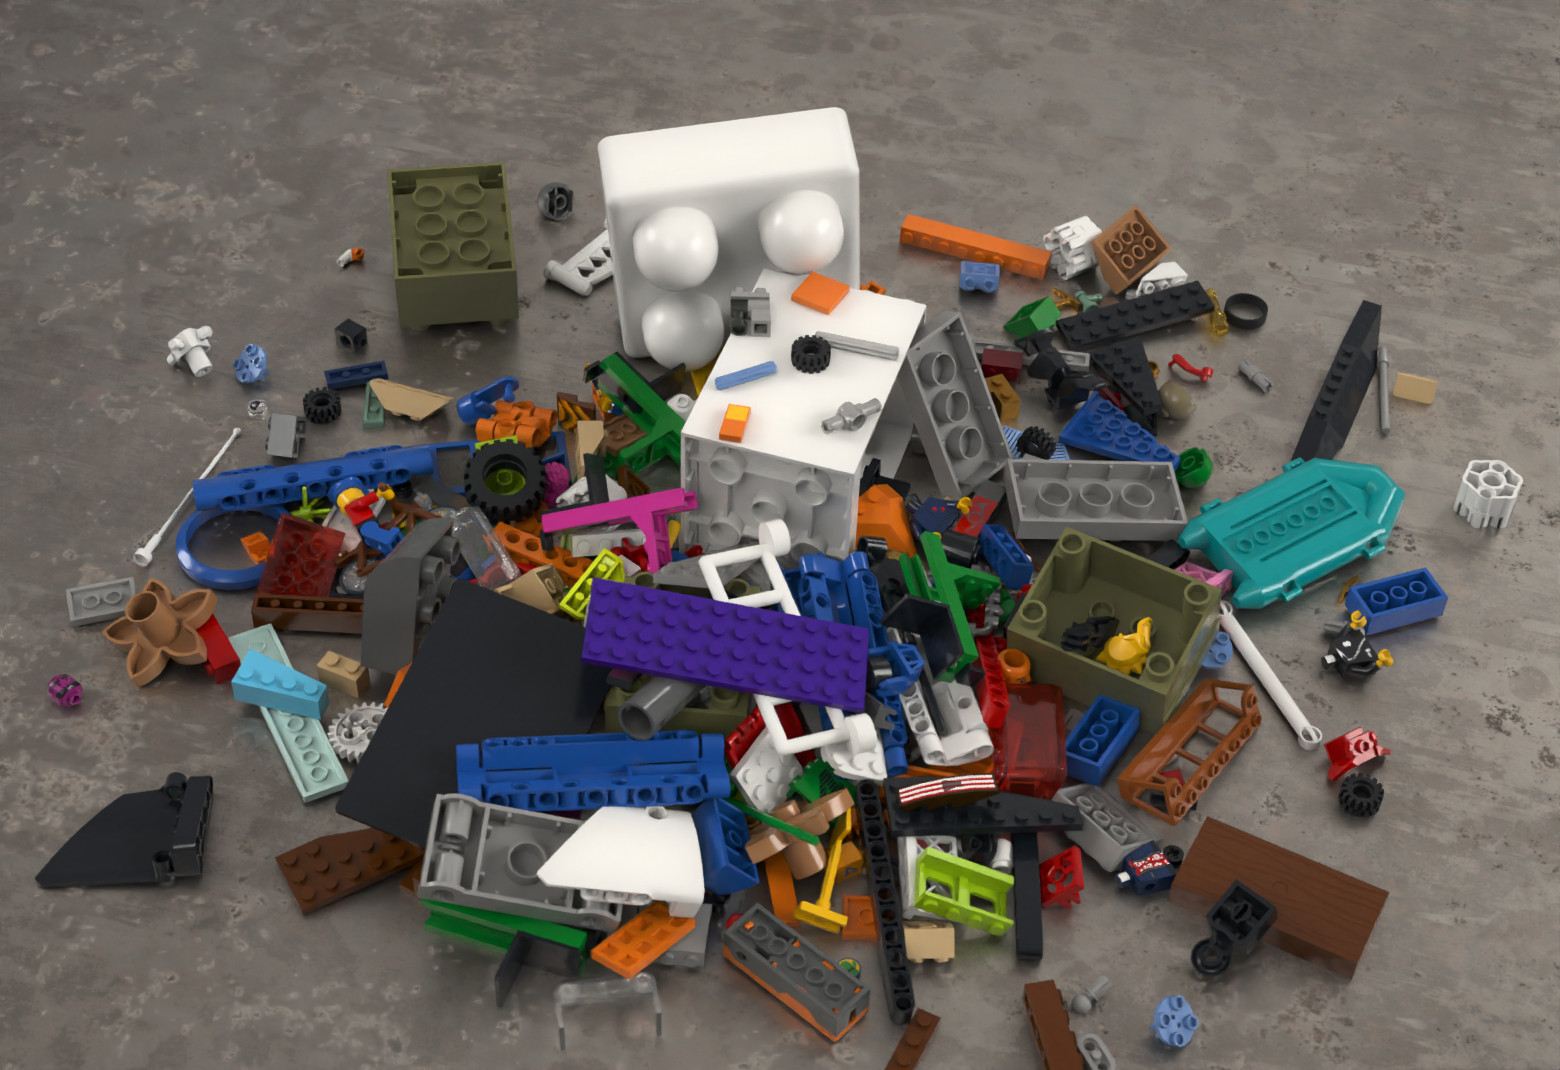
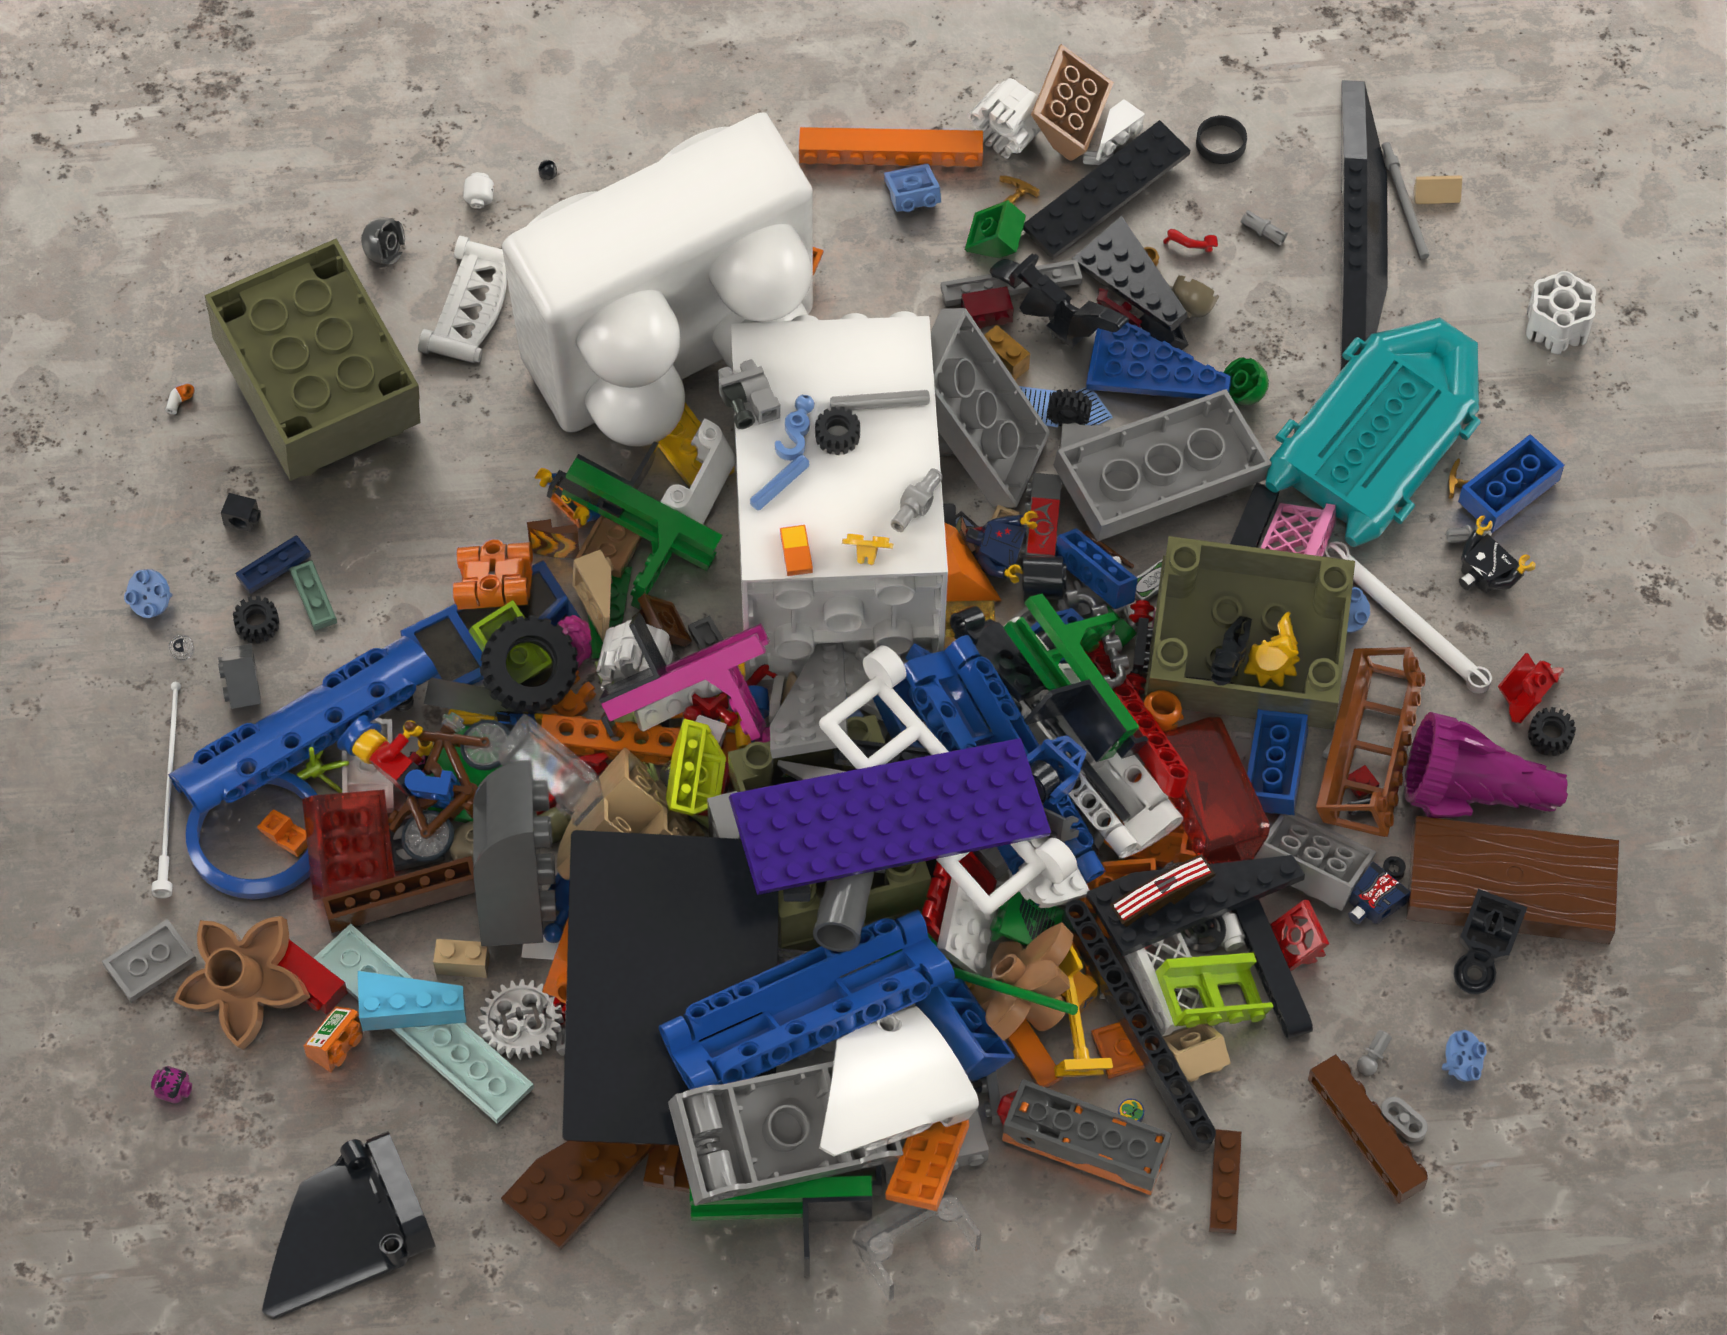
camera: 20 degrees left, 15 degrees up
white piece [167,326,213,377] -> none
tan wedge [370,378,453,421] -> none
blue piece [456,376,519,427] -> none
orange tile [791,271,850,315] -> none
sand green piece [1075,291,1102,312] -> none
clear yellow pin [1205,289,1230,336] -> none
none -> orange slope [304,1007,363,1072]
none -> medium blue piece [775,394,815,461]
none -> yellow plate [842,534,894,565]
none -> magenta cone [1404,712,1568,818]

